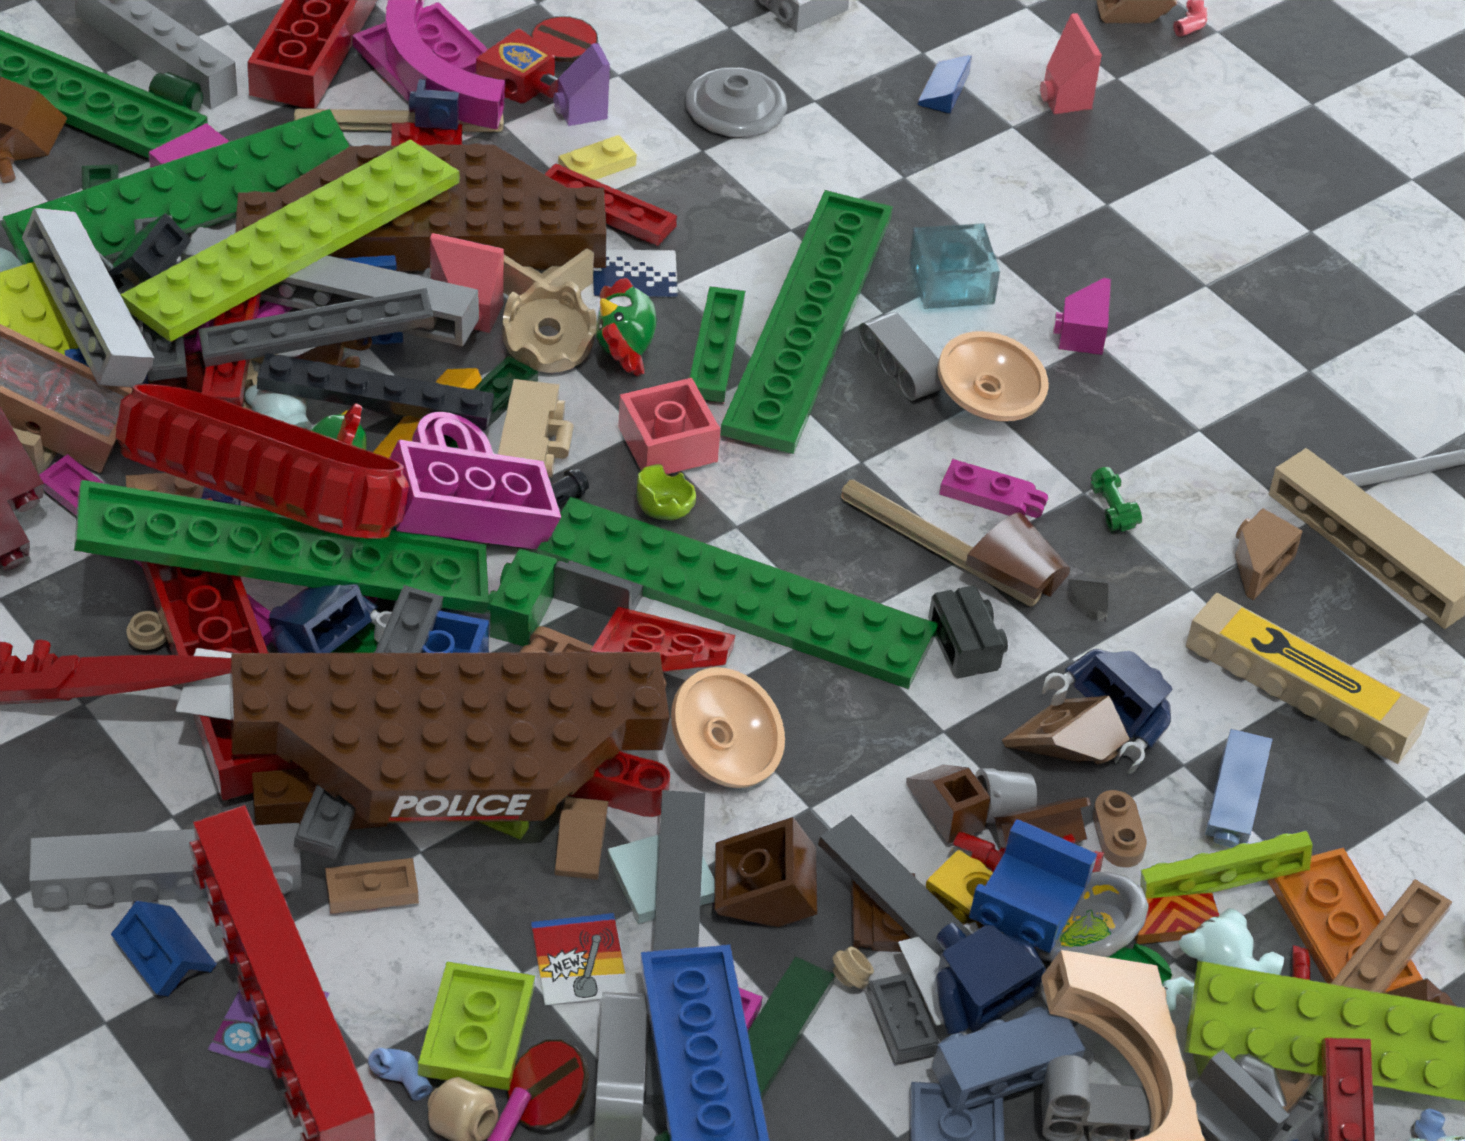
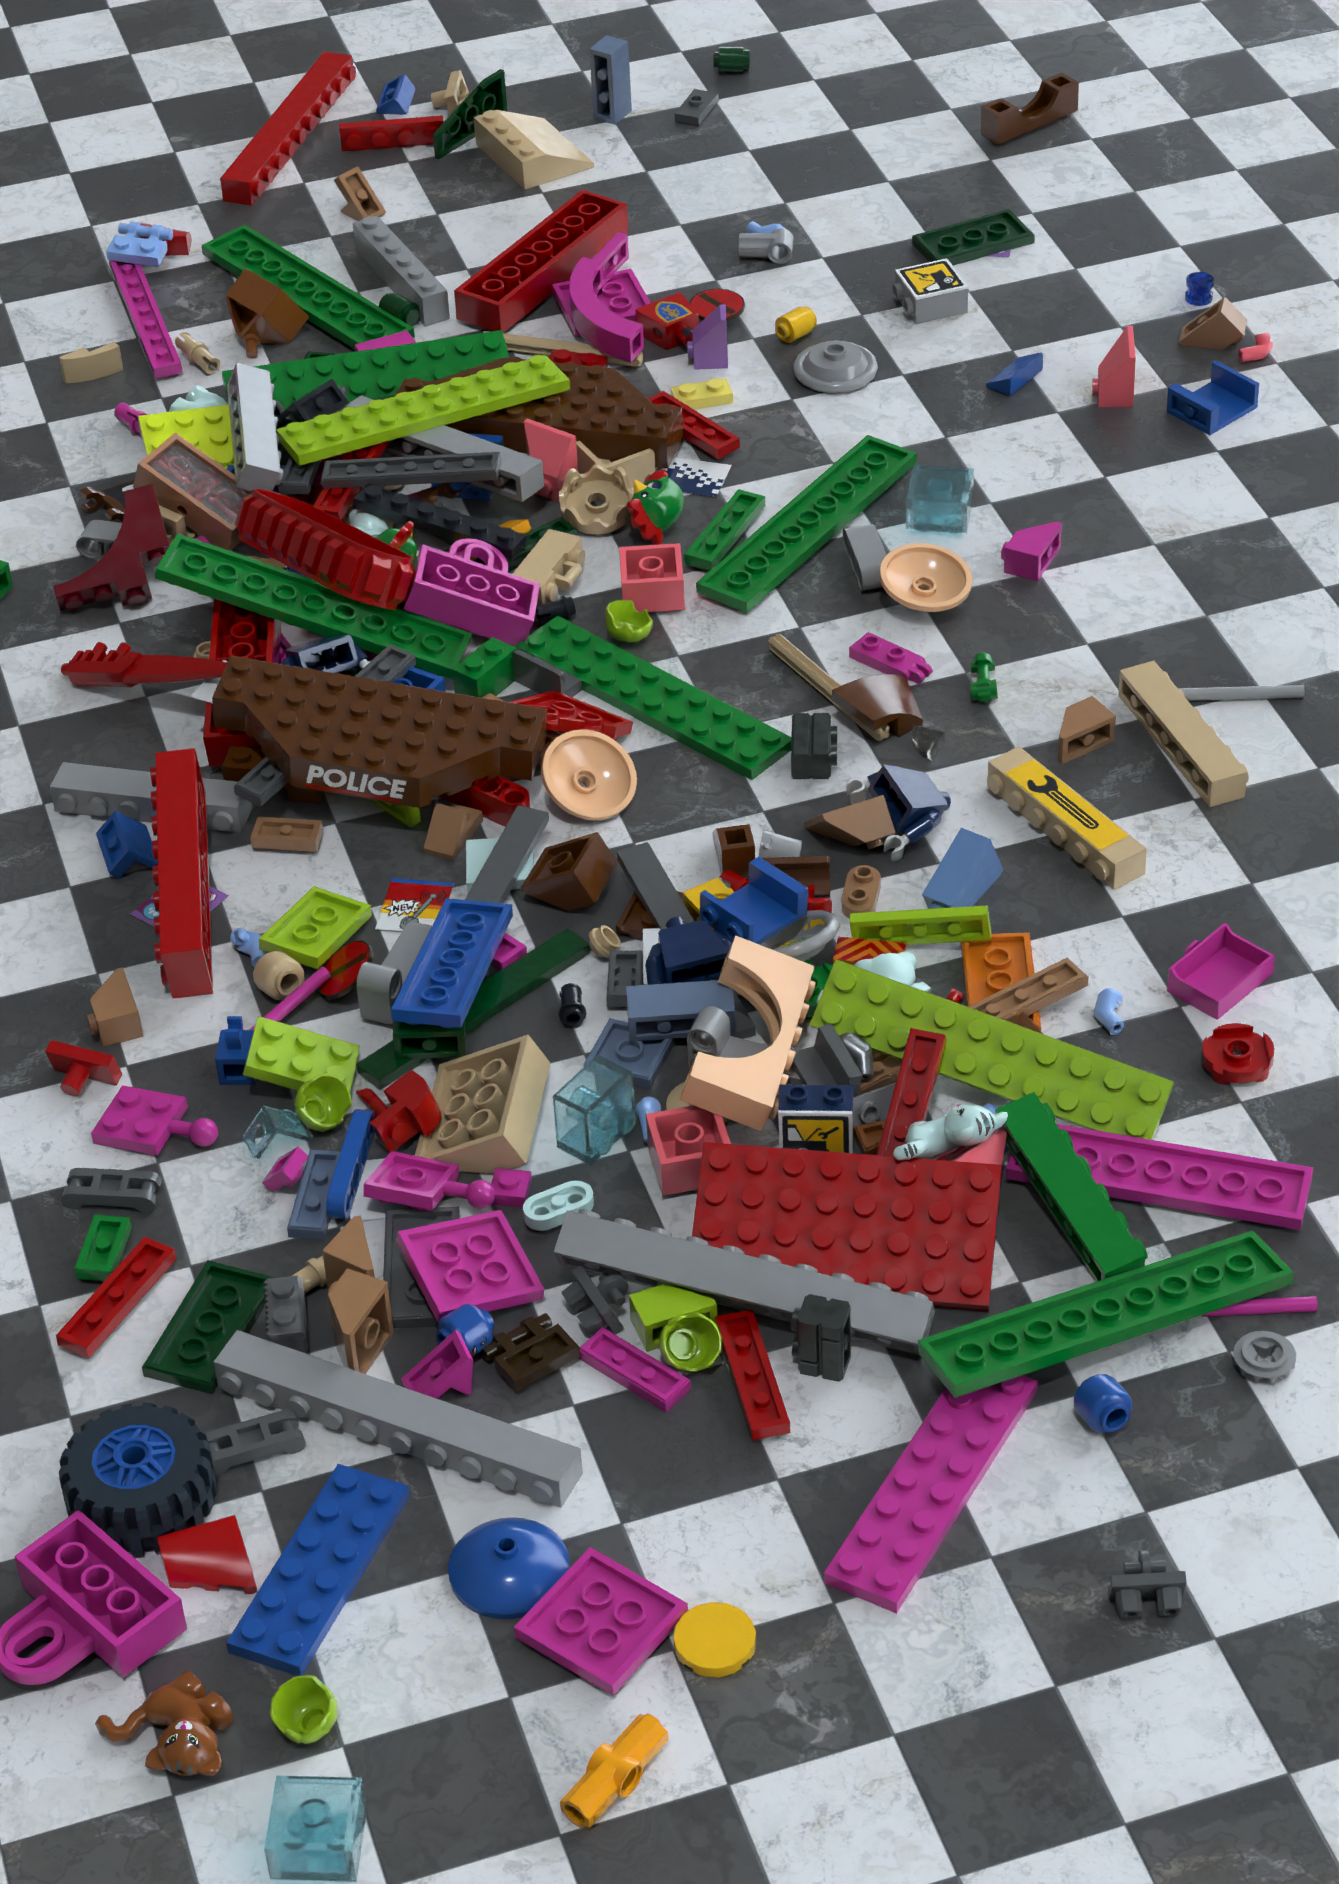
camera: 25 degrees right, 5 degrees down
dark blue bracket [409,79,459,130] -> none
none -> black pin [558,983,587,1027]
none -> yellow brick [775,307,817,343]
none -> blue panel [1167,360,1259,436]

